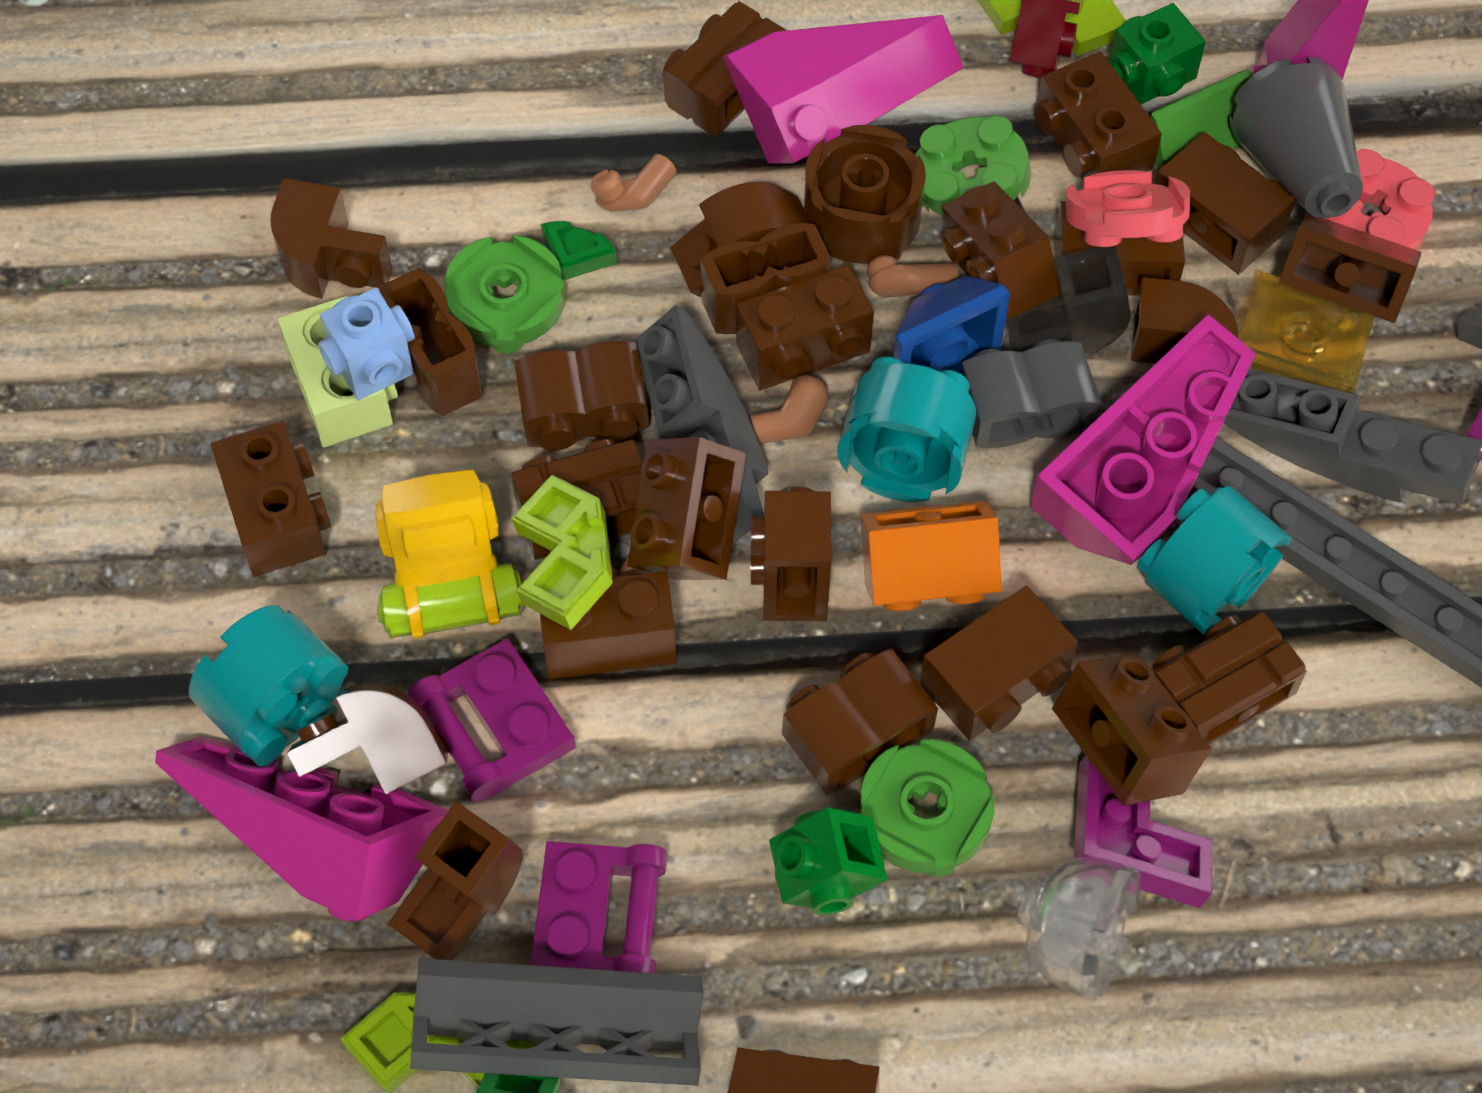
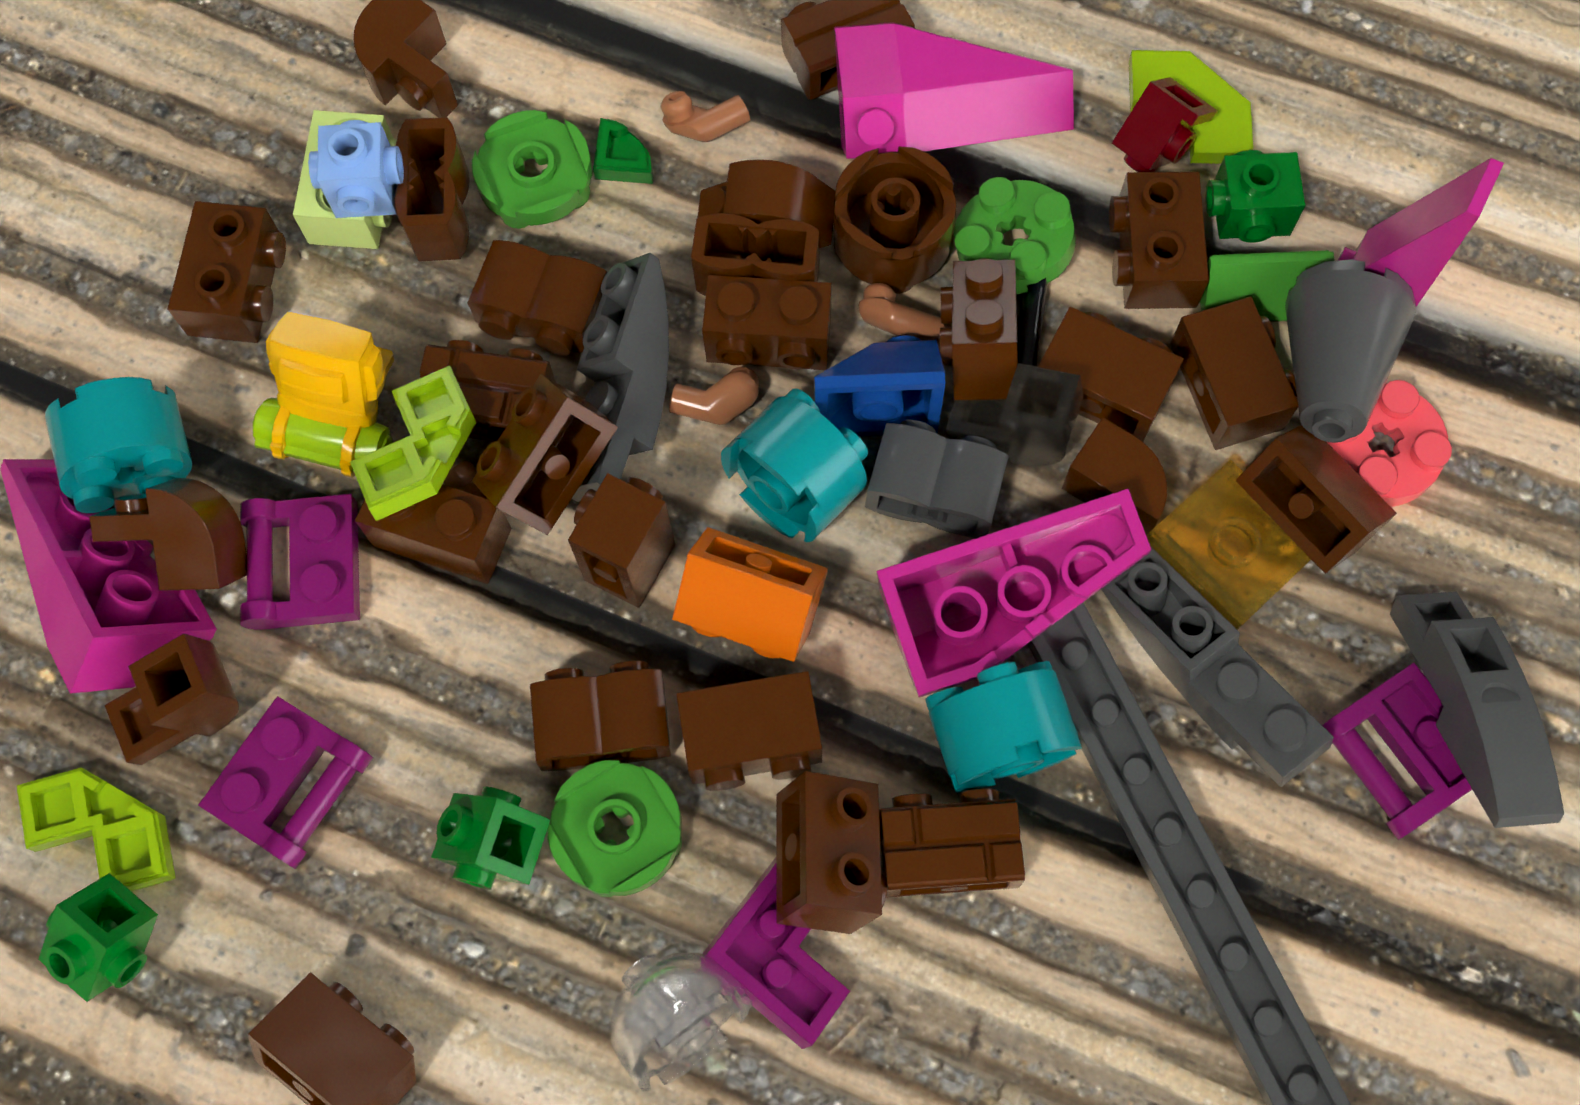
camera: 30 degrees right, 10 degrees up
dark grey fence [410,958,703,1086] -> none
coral plate [1066,170,1190,247] -> none

